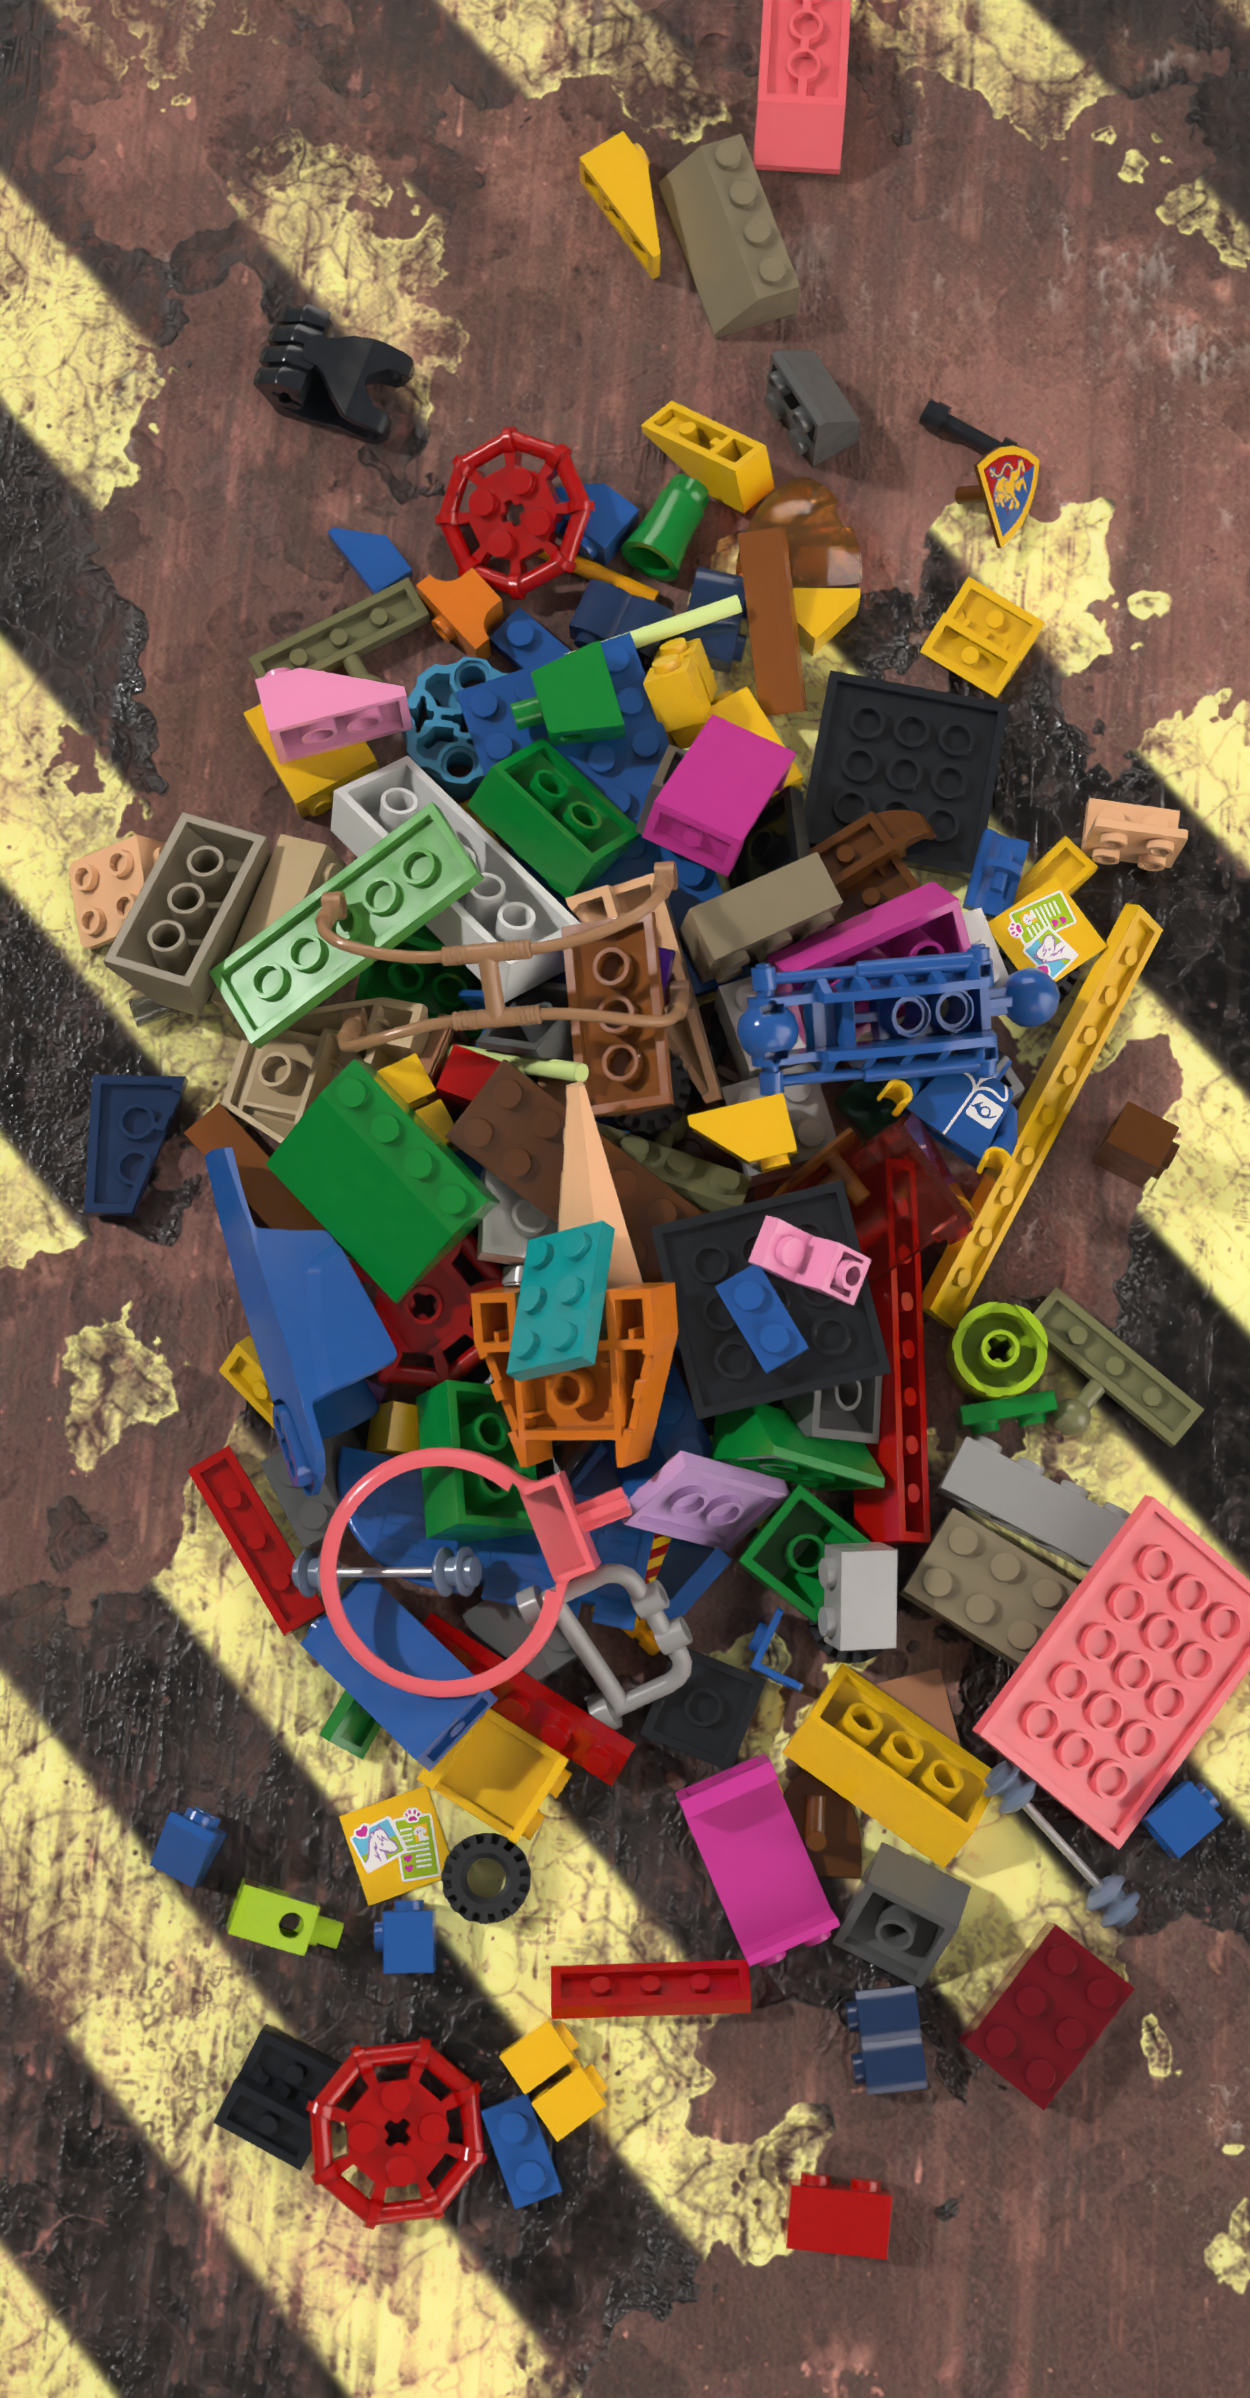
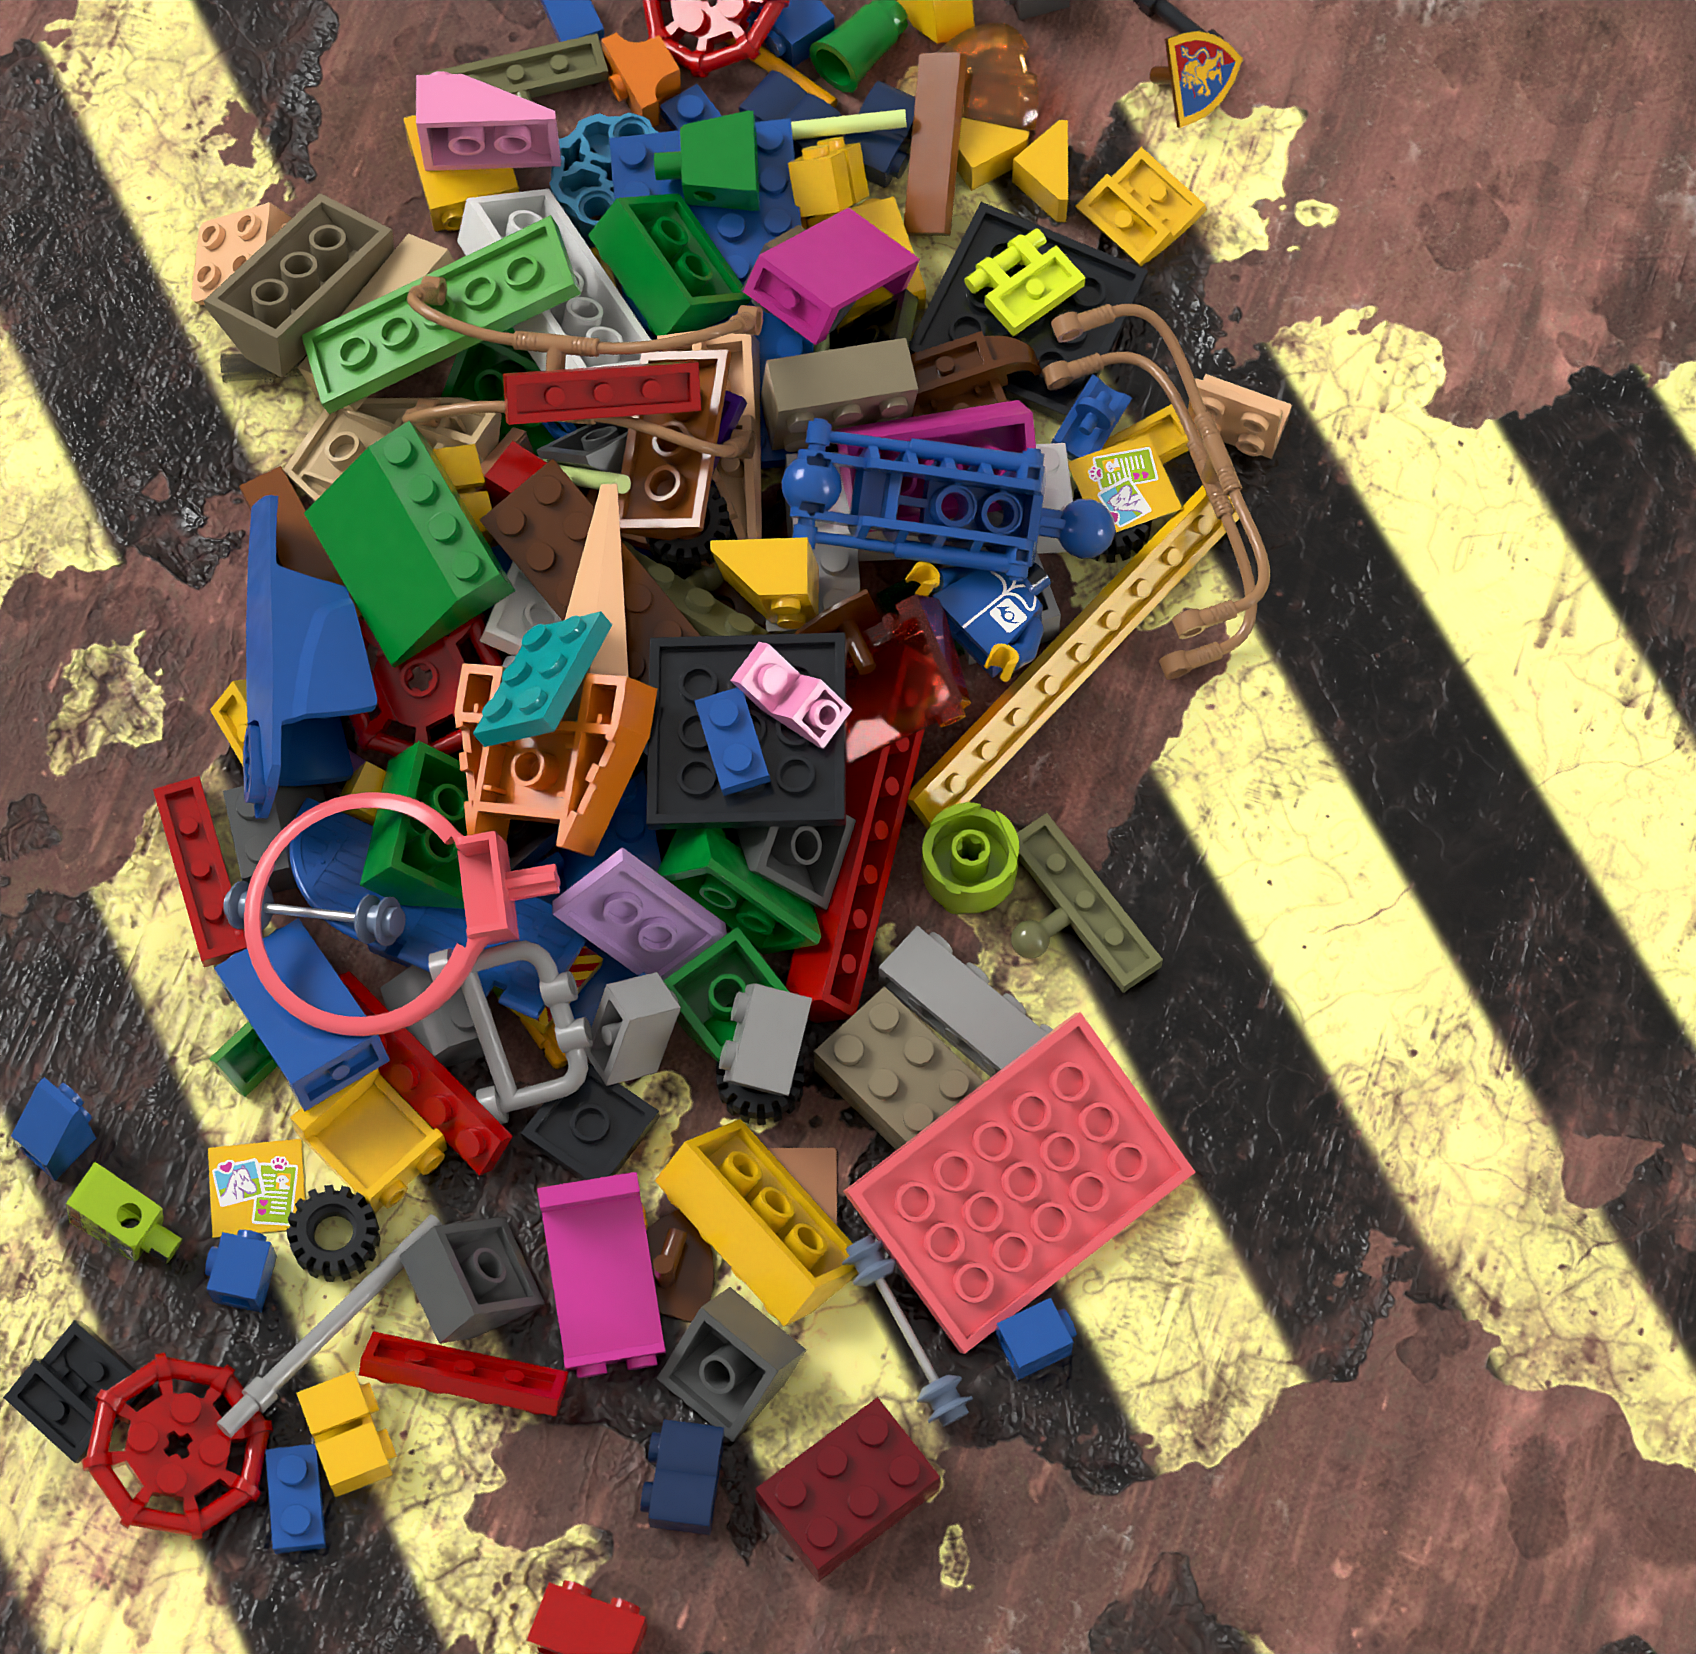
camera: 15 degrees right, 10 degrees down
dark blue wing [84,1074,188,1217] -> none
blue bracket [748,1607,804,1693] -> none
green plate [954,1390,1058,1436] -> none
reddish brown brick [1092,1101,1180,1188] -> none
none -> light grey bar [216,1214,443,1438]
none -> dark grey slope [399,1217,545,1344]
none -> red plate [503,360,701,425]
none -> light grey brick [584,972,681,1086]
none -> neon yellow plate [964,228,1086,337]
none -> yellow slope [1012,120,1068,222]
none -> medium nougat bar [1041,304,1270,680]

